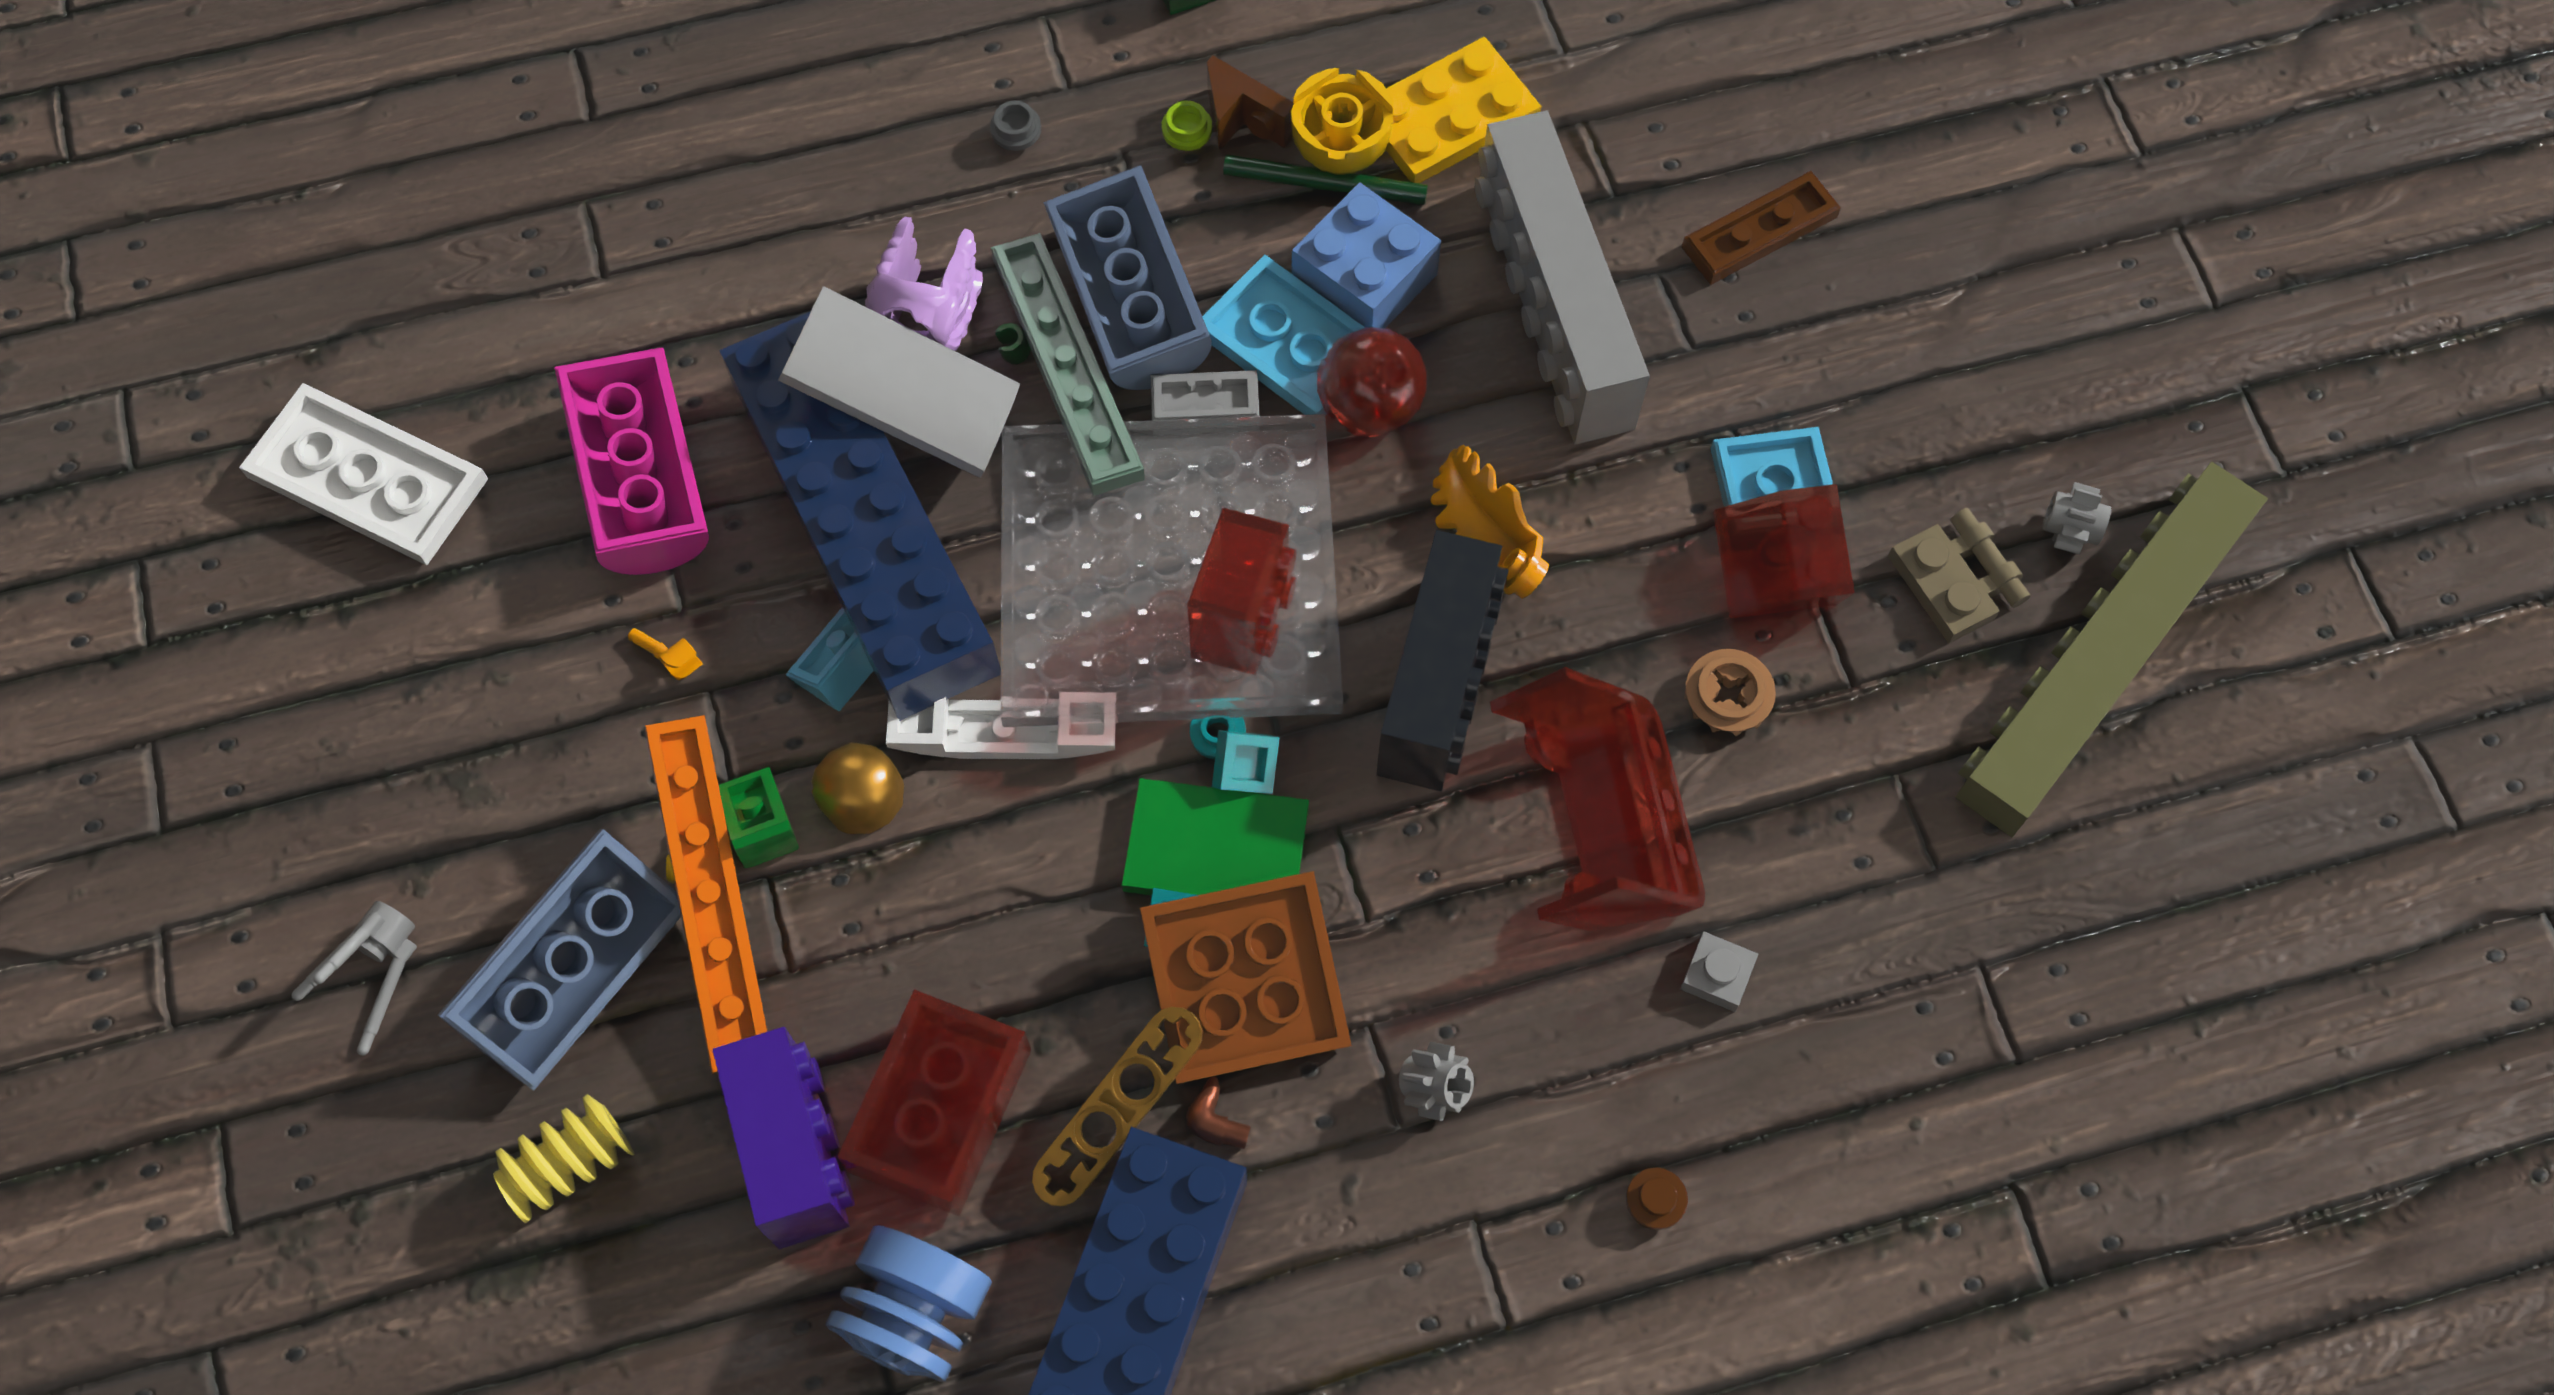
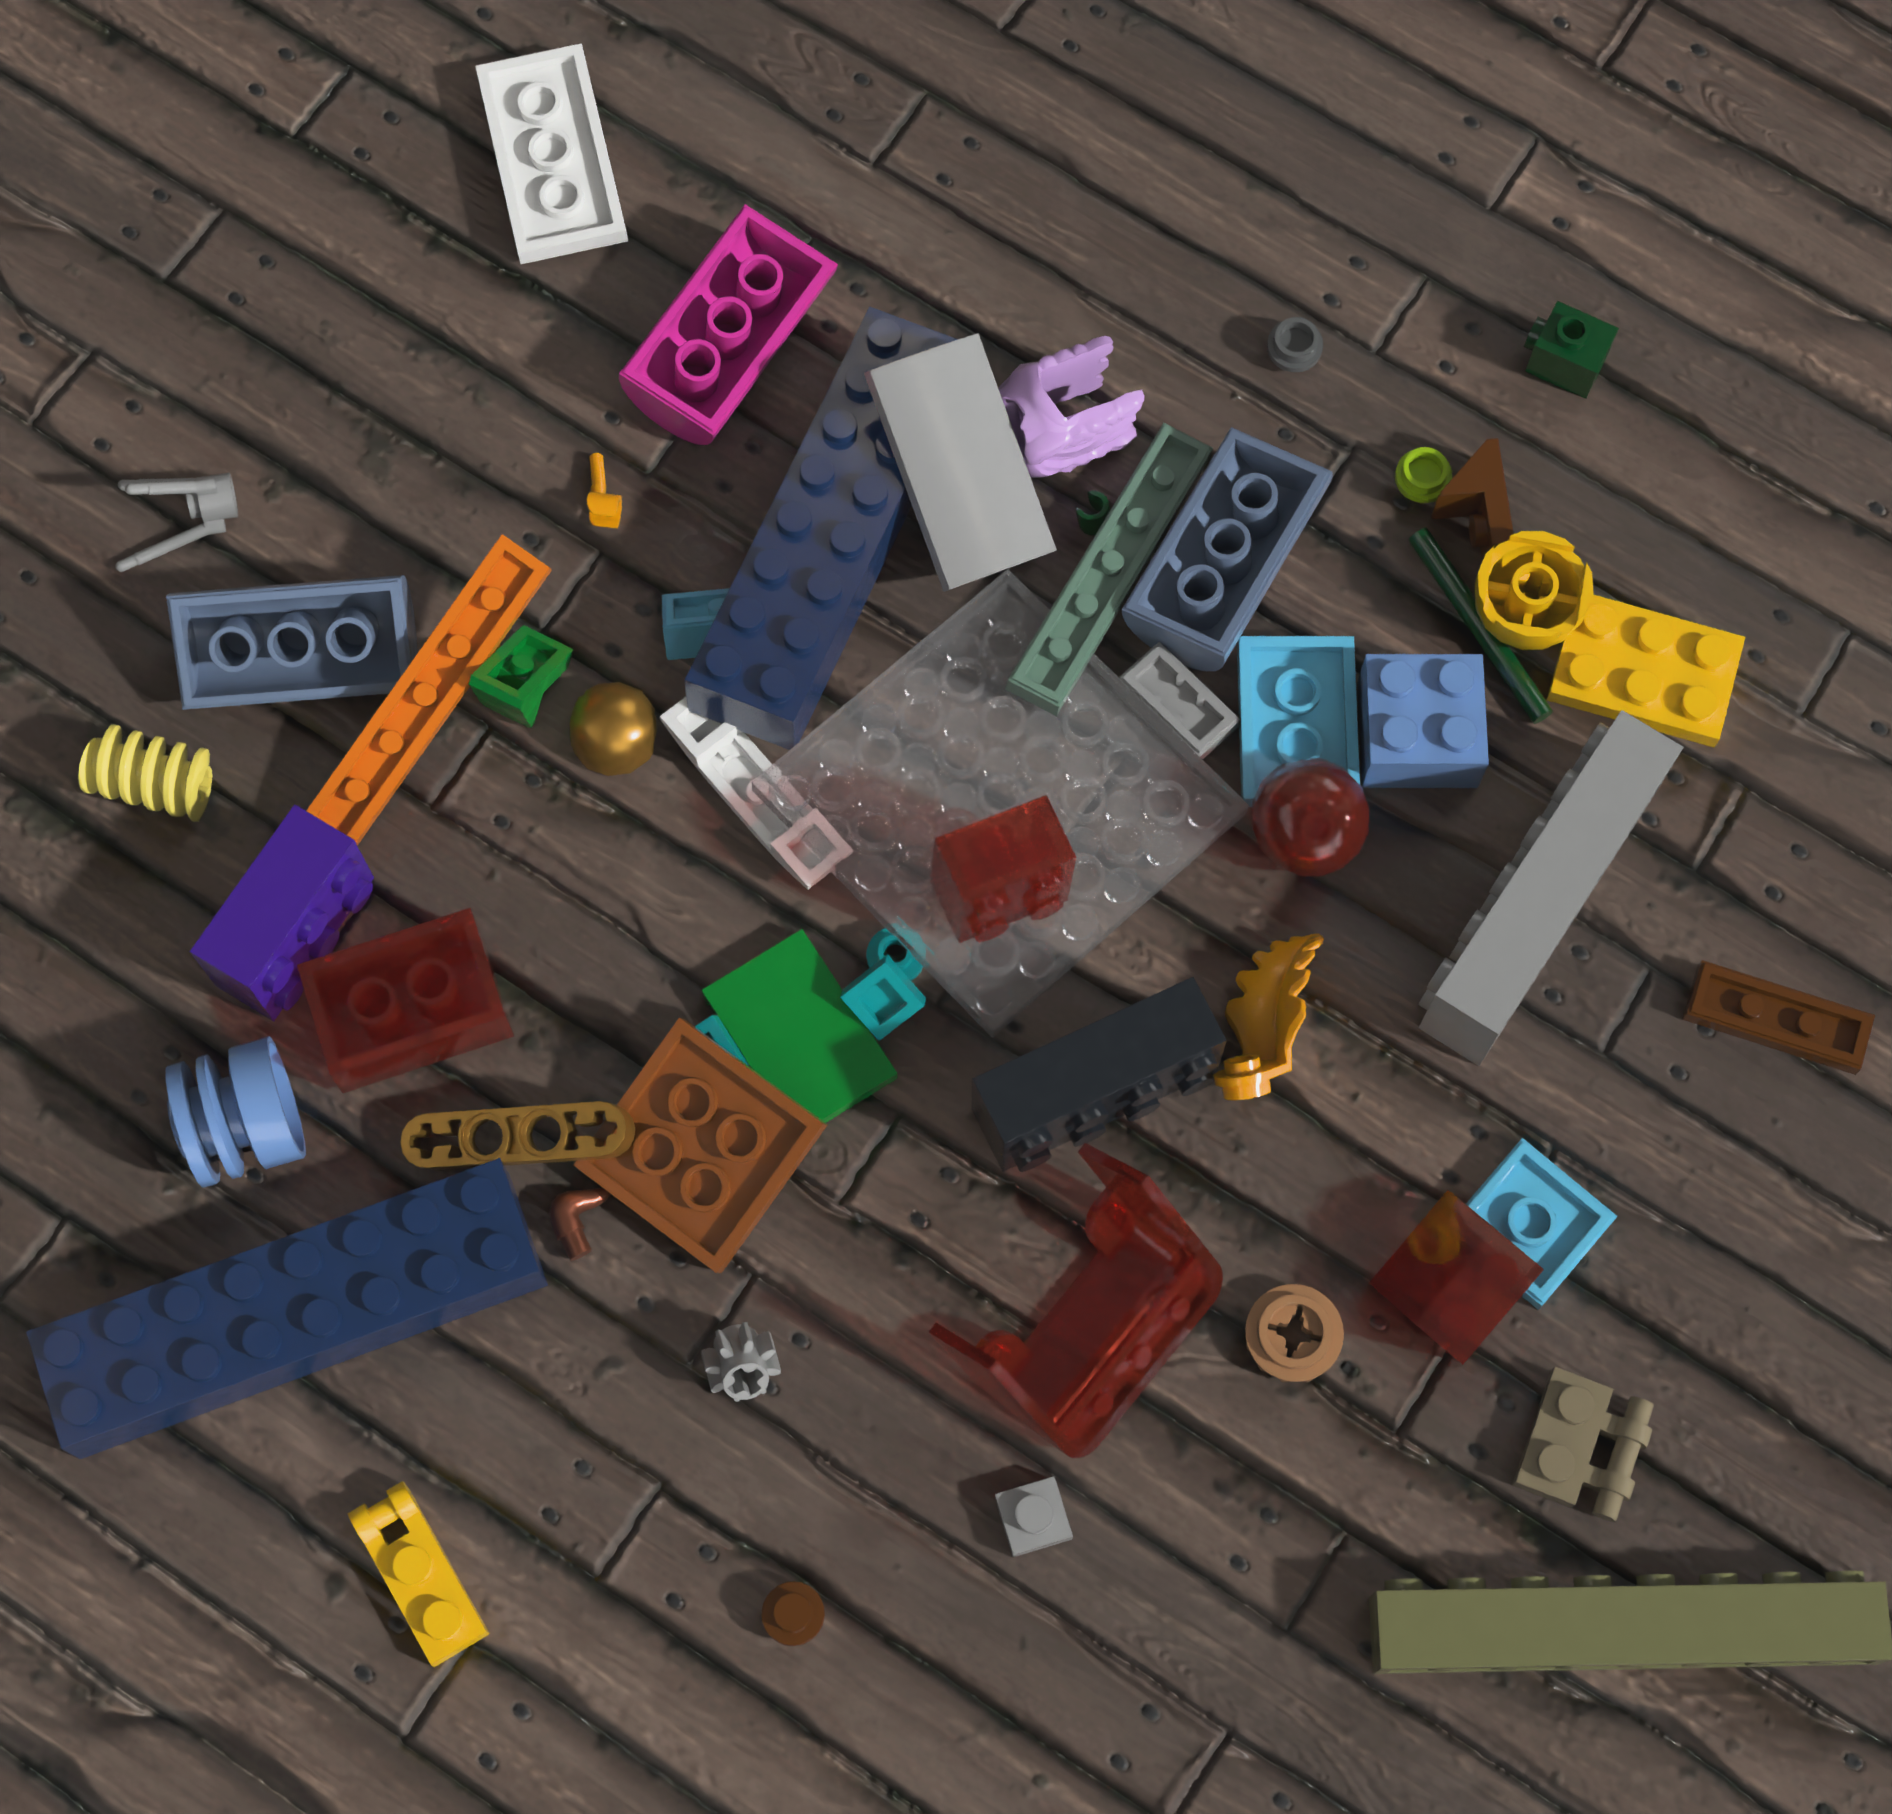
camera: 50 degrees right, 5 degrees up
light grey gear [2043,482,2111,555] -> none

